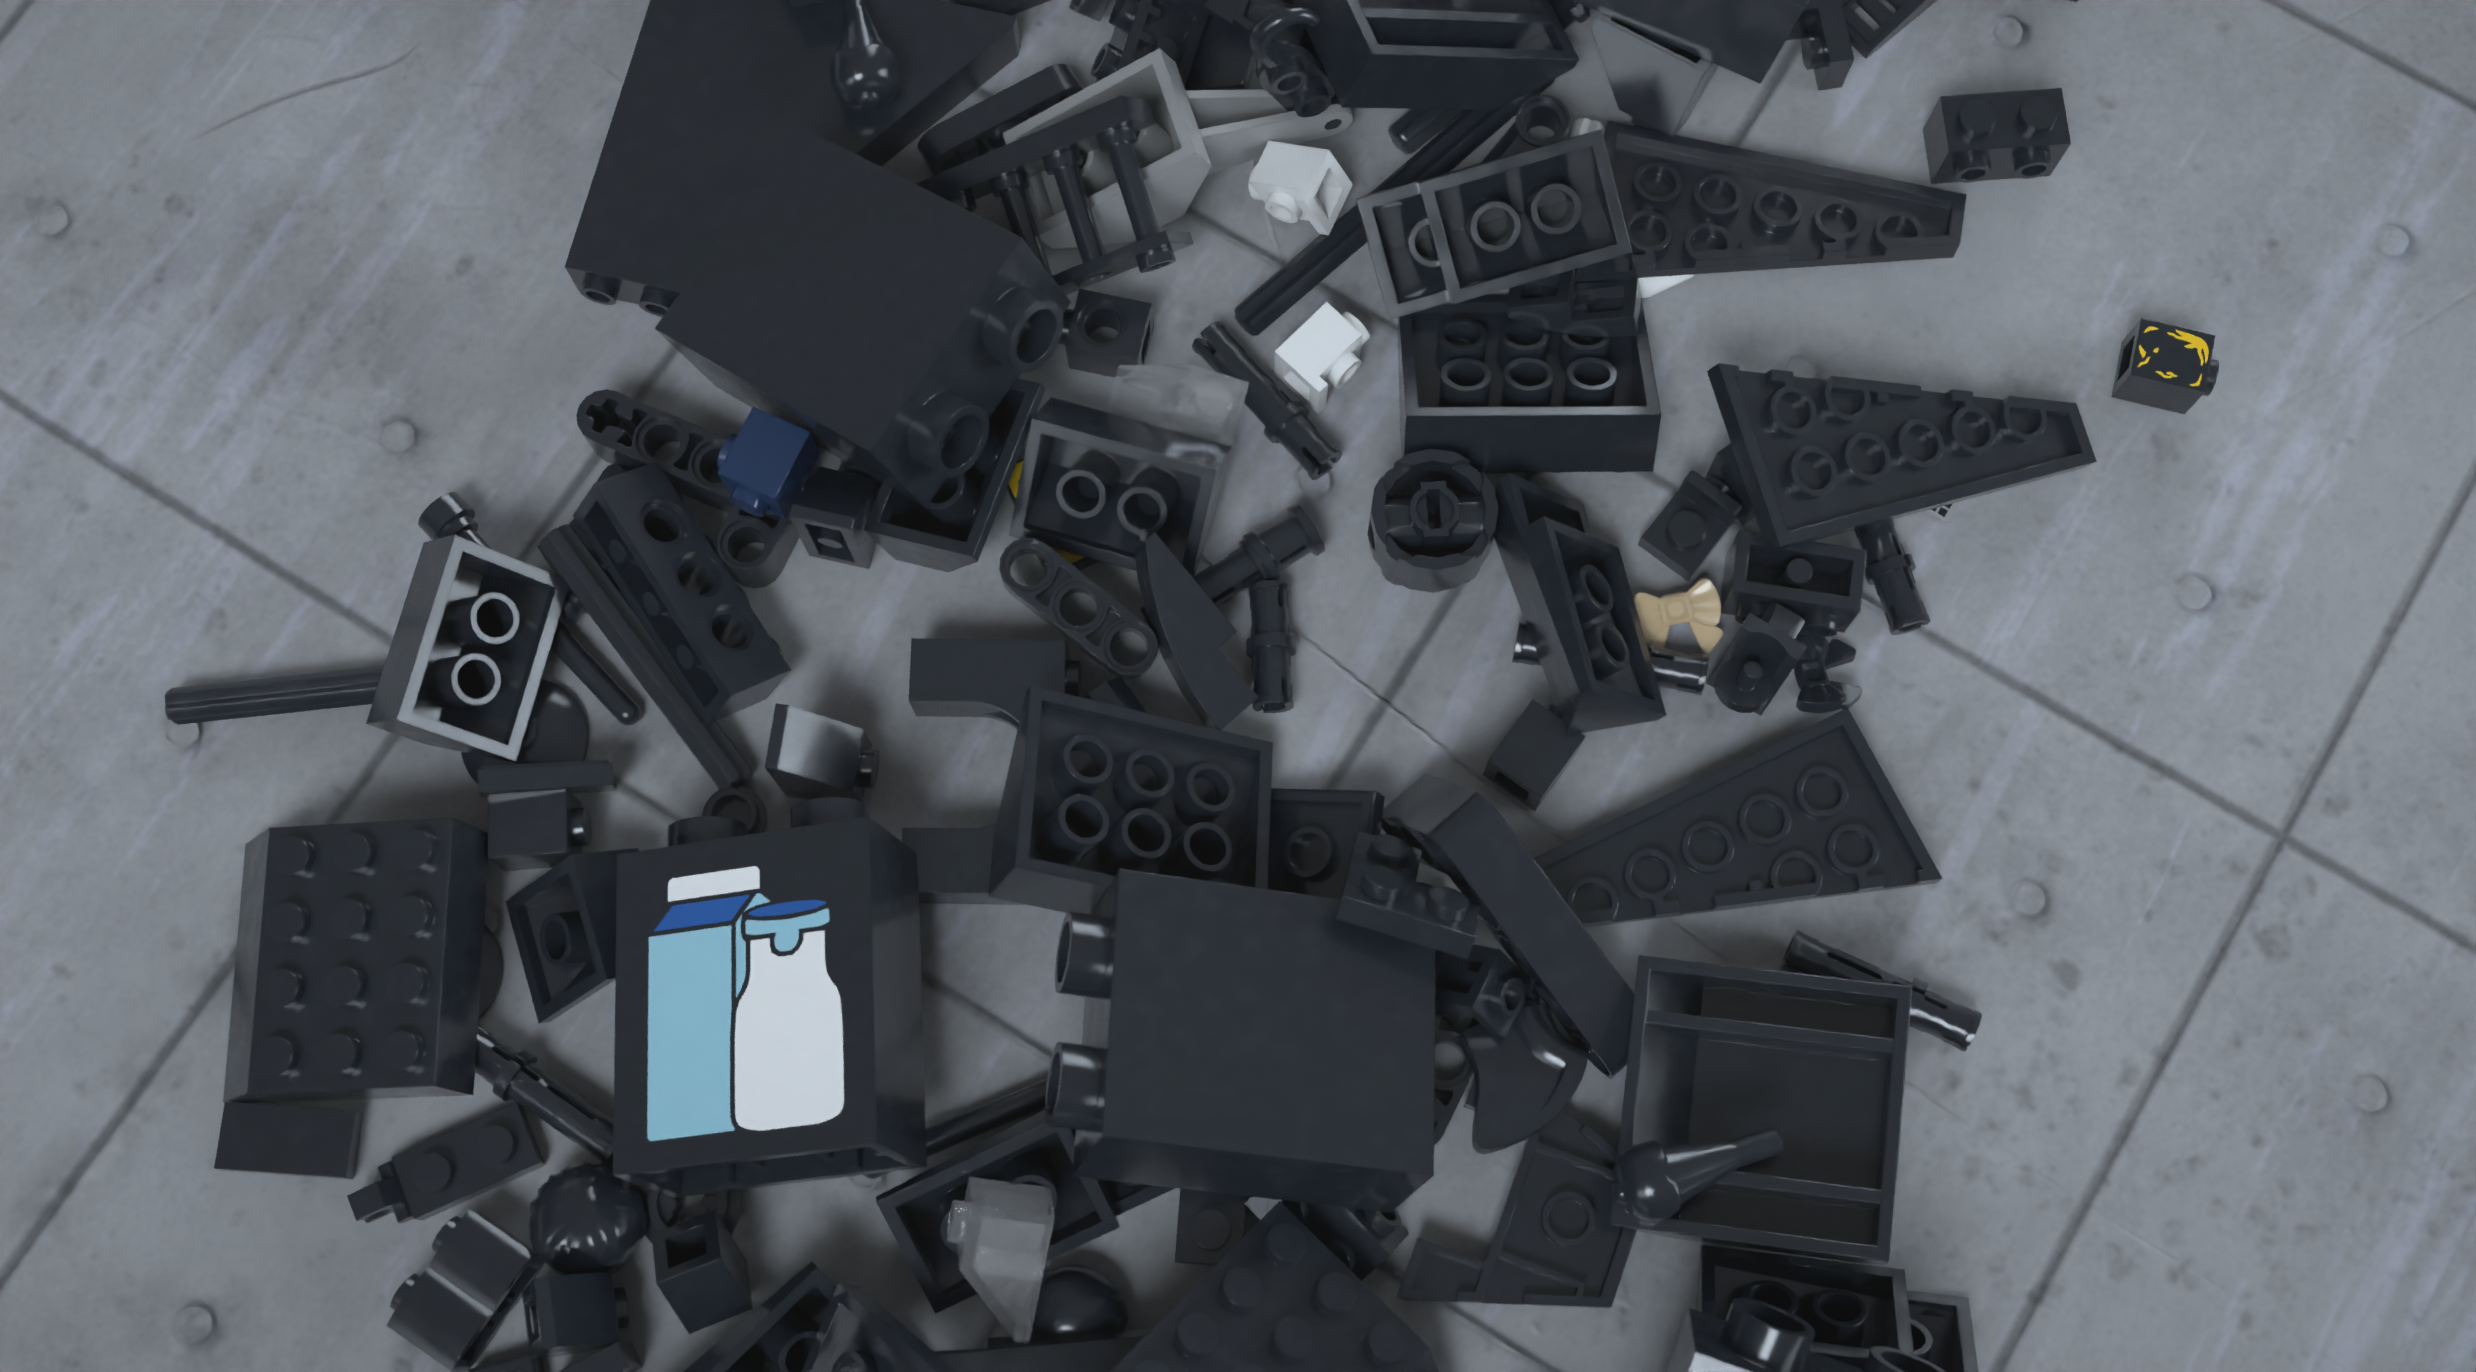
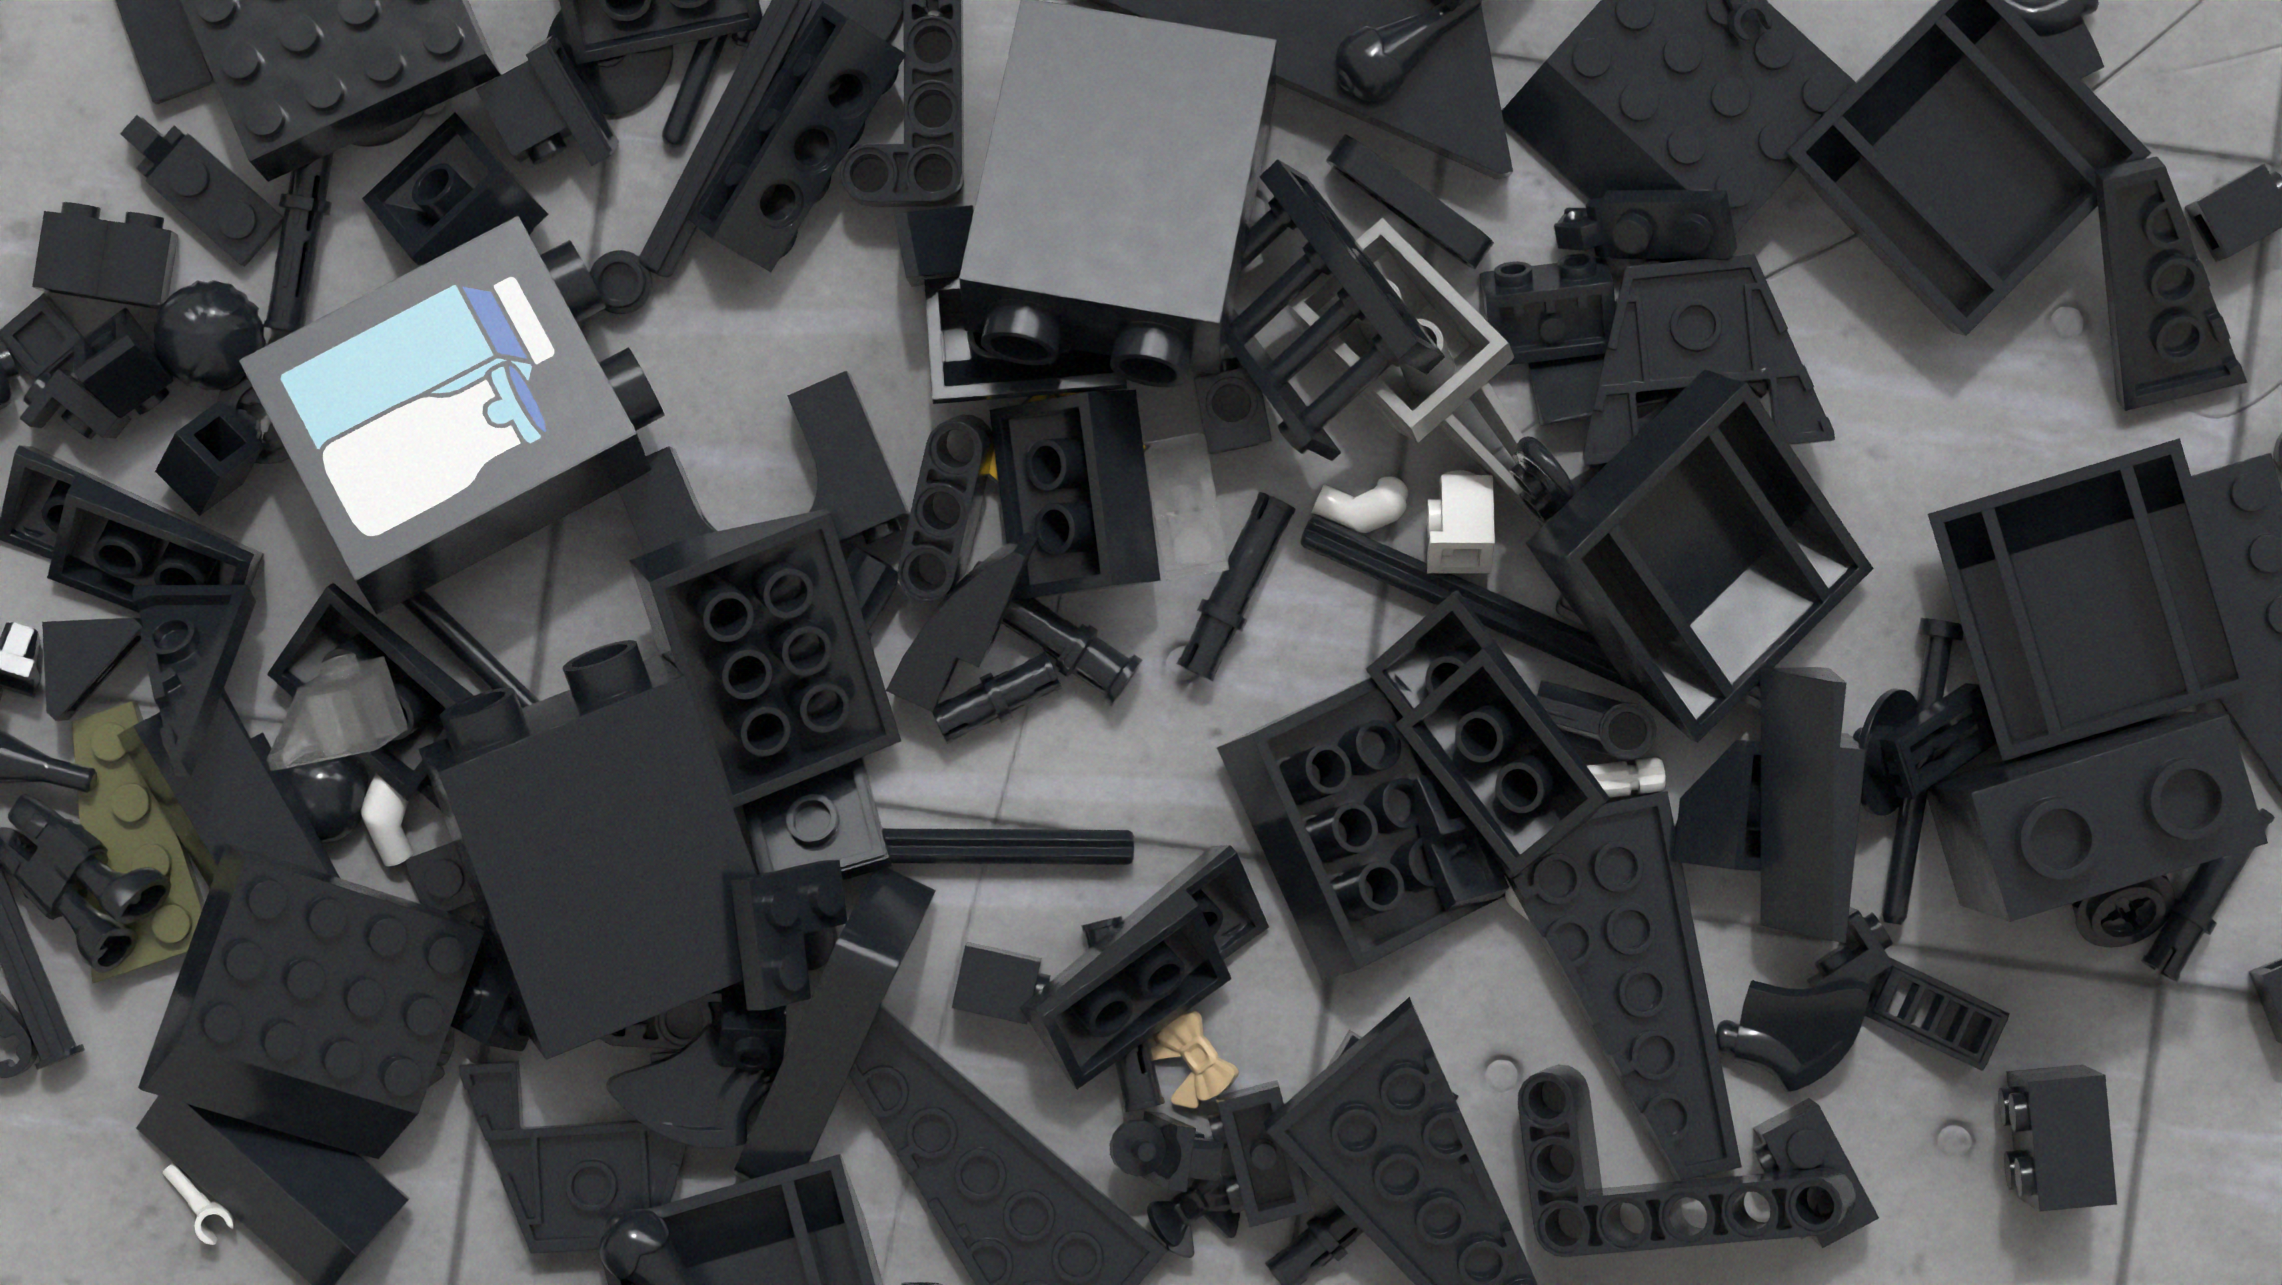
camera: 65 degrees right, 15 degrees up
dark blue brick [717,407,820,519] -> none
black slope [765,703,879,802] -> none
white brick [1274,302,1370,414] -> none
black brick [1367,448,1499,593] -> none
black bracket [1638,470,1742,581] -> none
none -> white arm [361,773,413,866]
none -> black axle [882,828,1134,865]
none -> white arm [1311,476,1408,534]
none -> black beam [1518,1064,1856,1257]
none -> black arm [1716,980,1870,1092]

